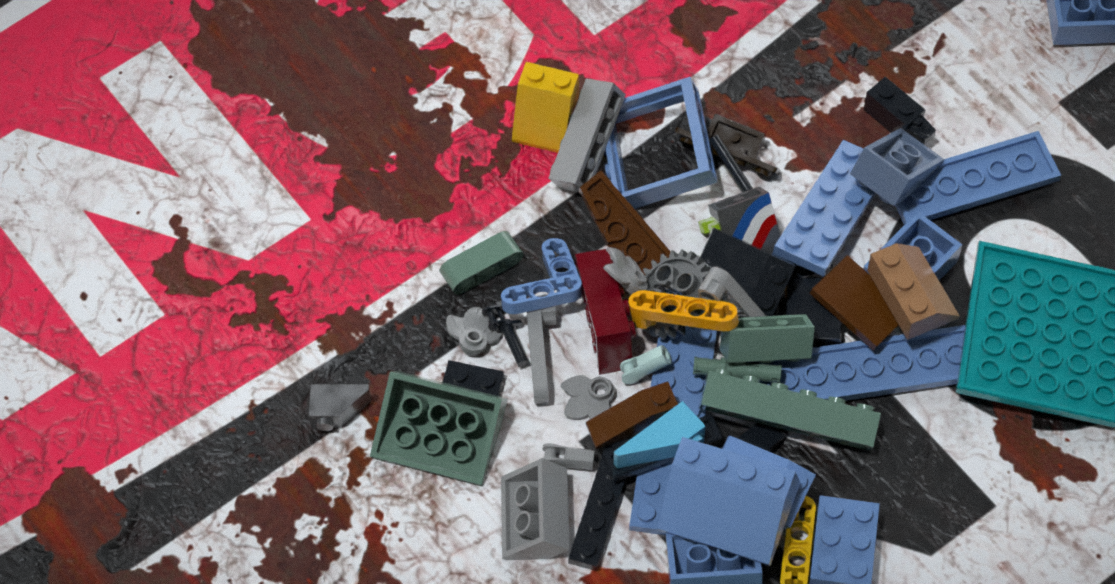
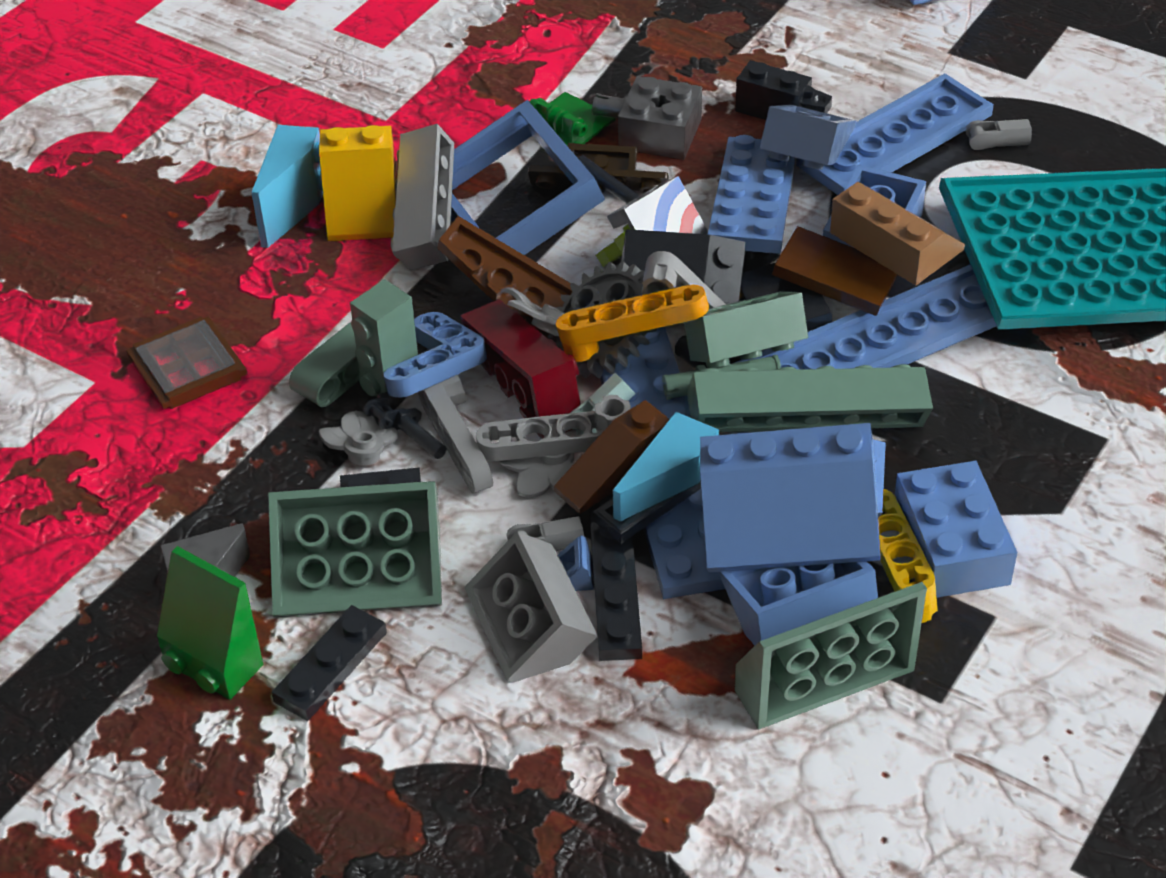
camera: 20 degrees left, 15 degrees down
none -> piece [126,316,247,409]
none -> green slope [157,546,264,700]
none -> medium azure slope [251,125,323,248]
none -> black plate [271,605,387,721]
none -> sand green brick [350,279,418,397]
none -> light grey beam [476,395,631,461]
none -> green hinge [529,92,616,146]
none -> medium blue slope [558,535,594,591]
none -> flat silver brick [592,76,702,160]
none -> light grey bar [965,119,1032,150]

